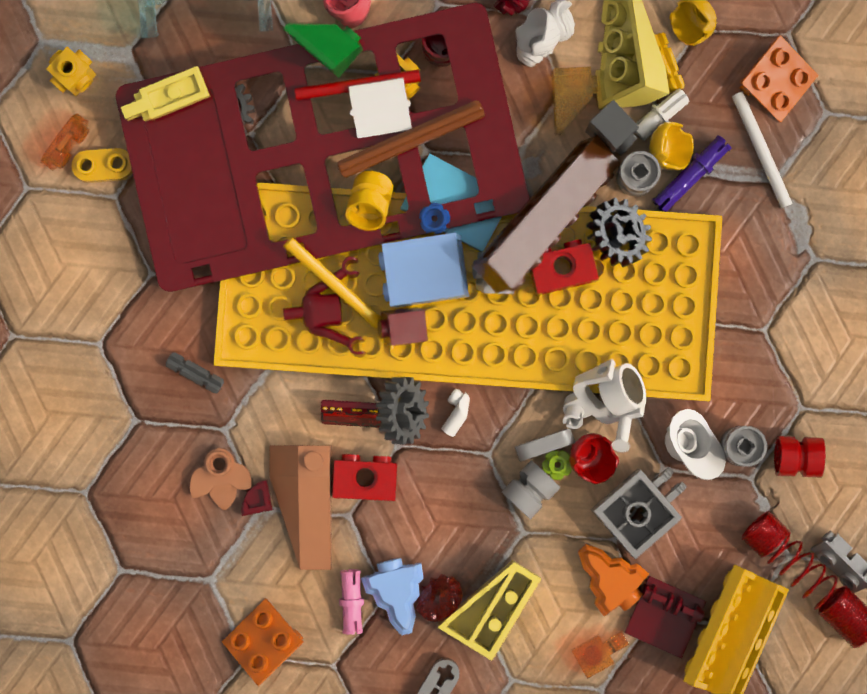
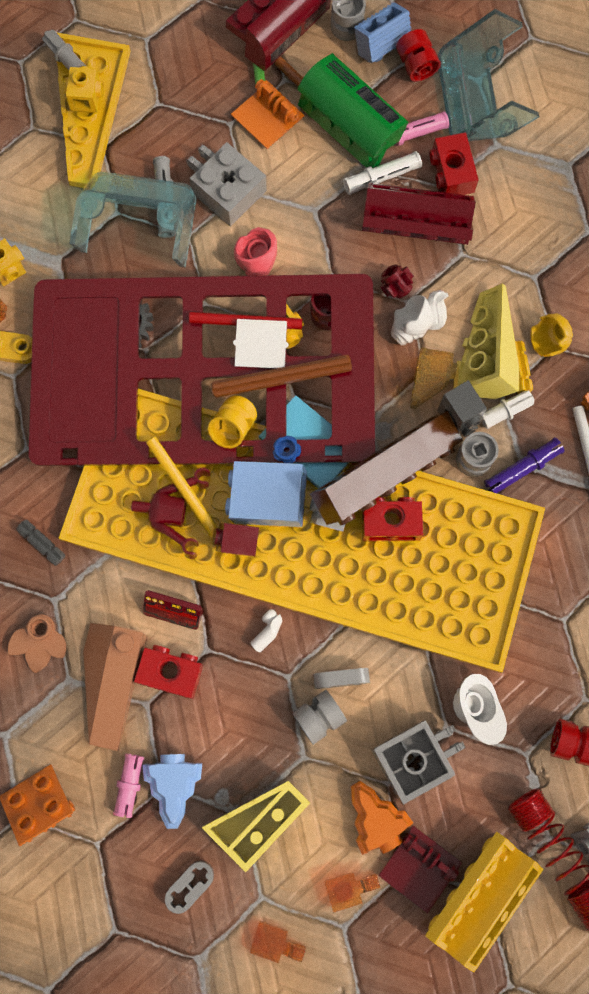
camera: 10 degrees right, 10 degrees down
light yellow hinge [121,66,211,122] -> none
dark red tile [241,479,273,516] -> none
green slope [284,24,363,78] -> none
dark grey gear [376,377,429,445] -> none
clear red gear [416,574,463,622] -> none
lime plate [542,450,572,480] -> none
white piece [563,359,646,453] -> none
red hair [569,433,619,484] -> none
gear [586,198,652,267] -> none
yellow hair [649,122,693,170] -> none
light grey wheel [720,426,767,467] -> none

